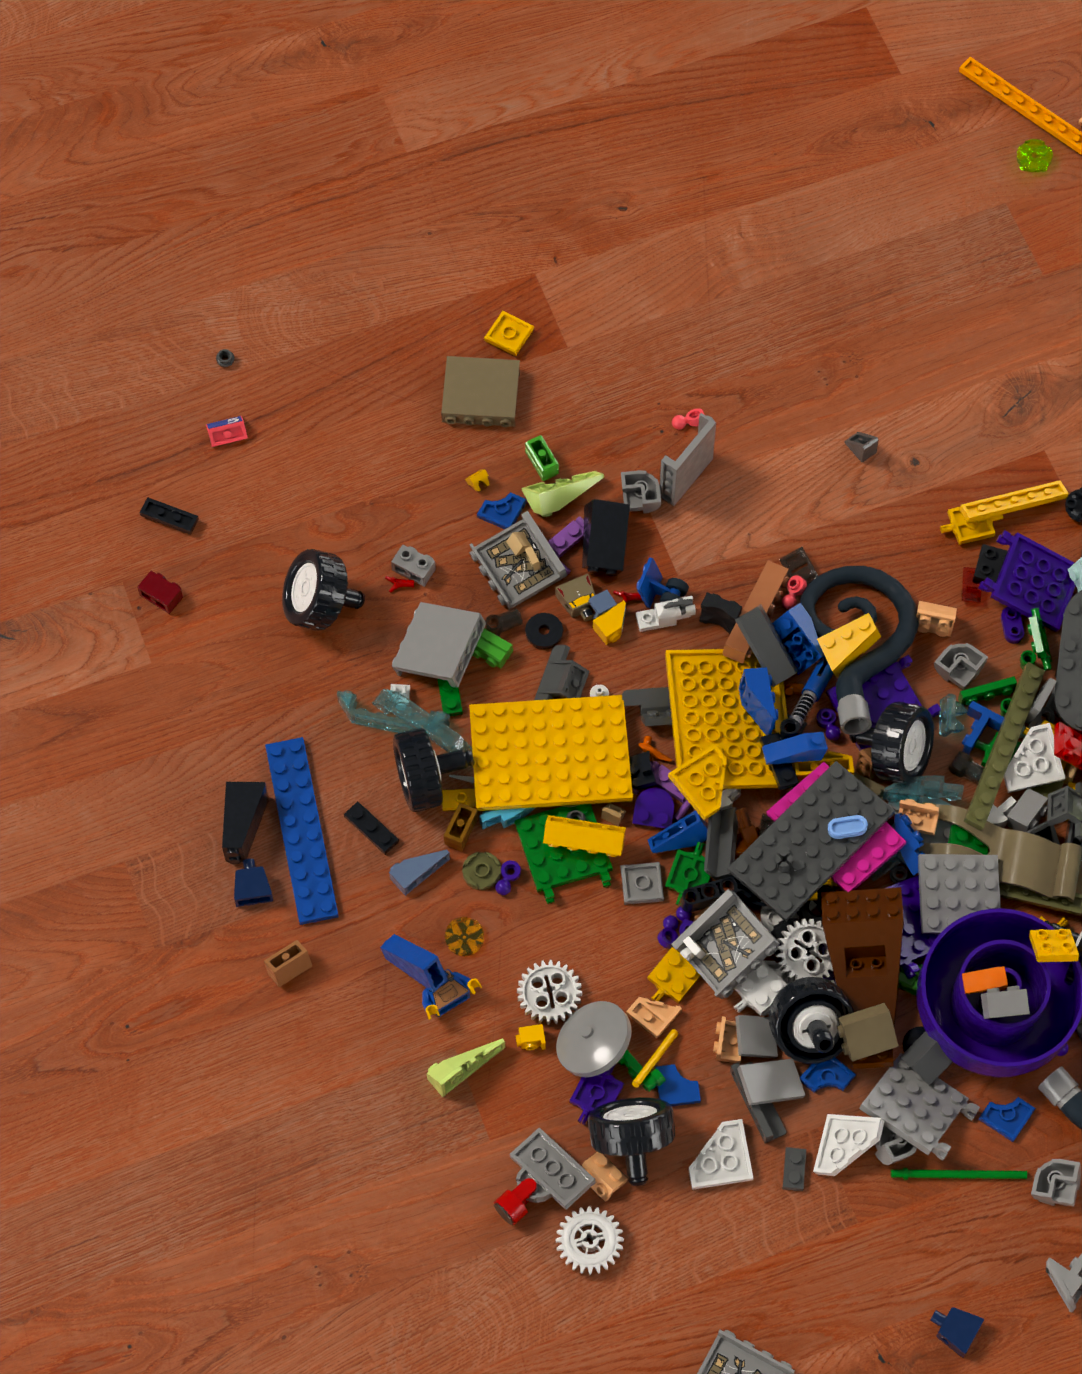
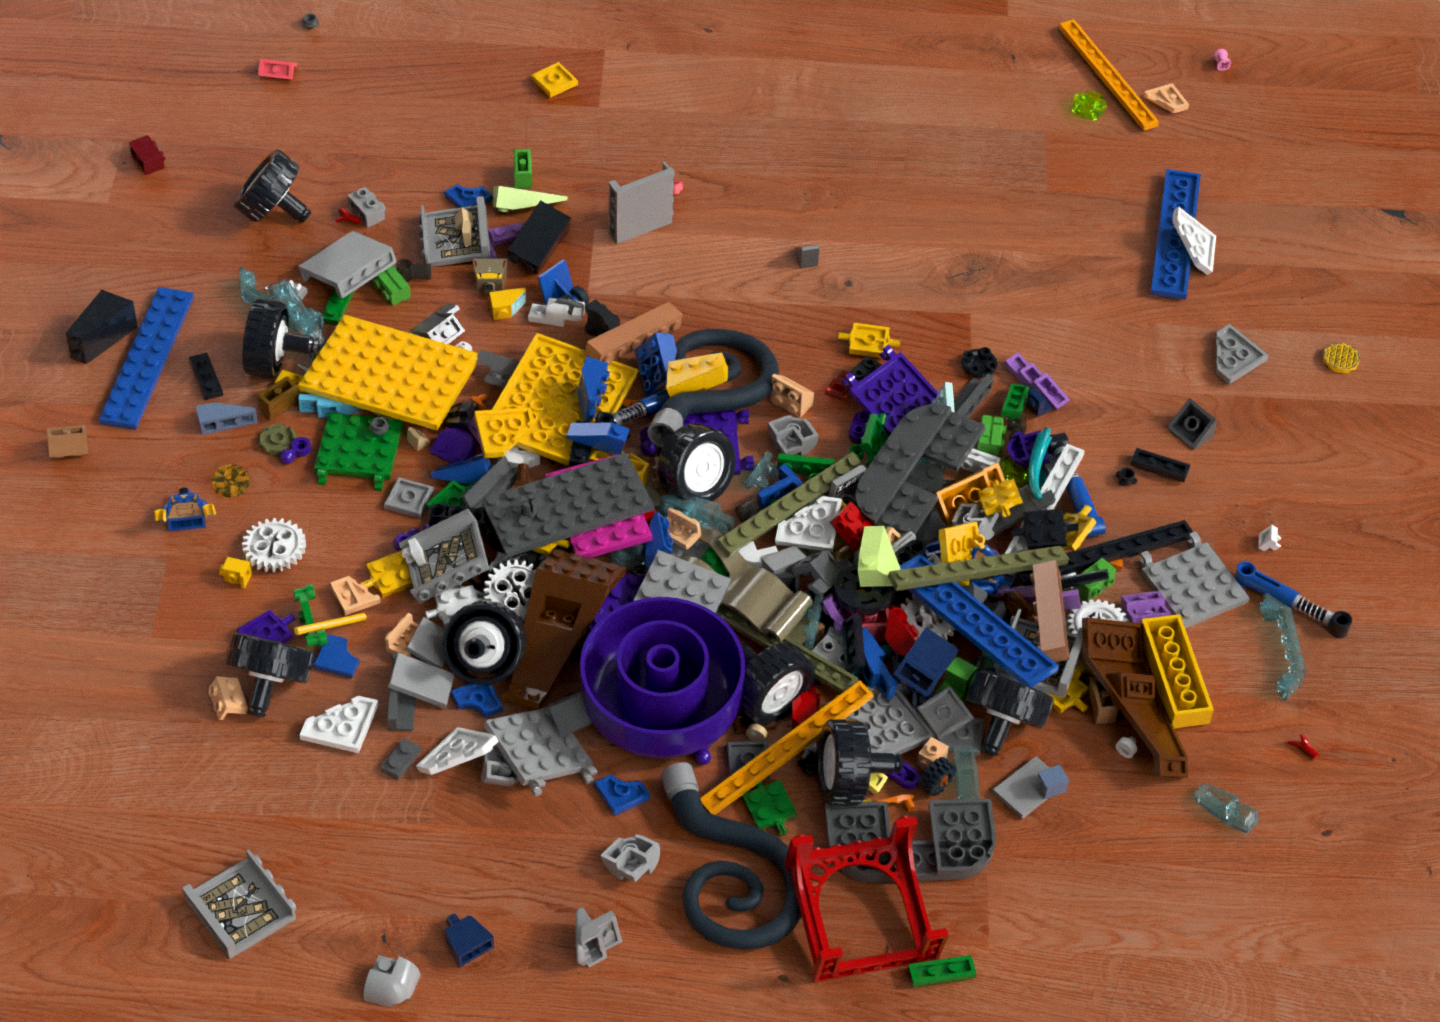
camera: 20 degrees right, 15 degrees down
black plate [140,497,199,534] -> none
dark blue torso [234,858,273,907] -> none
blue slope [380,934,448,993] -> none
yellowish green wedge [427,1038,506,1097] -> none
dark tan panel [441,356,520,427] -> none
yellow tile [465,469,489,492] -> none
light grey plate [494,1128,596,1225] -> none
black tile [525,613,563,650] -> none
yellow brick [543,815,626,857] -> none
white gear [555,1206,624,1275] -> none
light grey dish [556,1001,631,1077] -> none
sand blue panel [588,590,617,619] -> none
red bar [613,590,642,602] -> none
light grey brick [621,470,661,513] -> none
dark grey slope [735,604,799,687] -> none
clear smoke piece [779,547,818,586] -> none
coral plate [782,575,807,609] -> none
light blue tile [828,815,868,839] -> none
dark tan brick [837,1003,899,1061] -> none
green bar [890,1167,1027,1180] -> none
yellow plate [960,480,1069,523] -> none
orange slope [962,966,1008,994] -> none
light grey brick [981,986,1030,1019] -> none
yellow plate [1029,929,1079,962] -> none

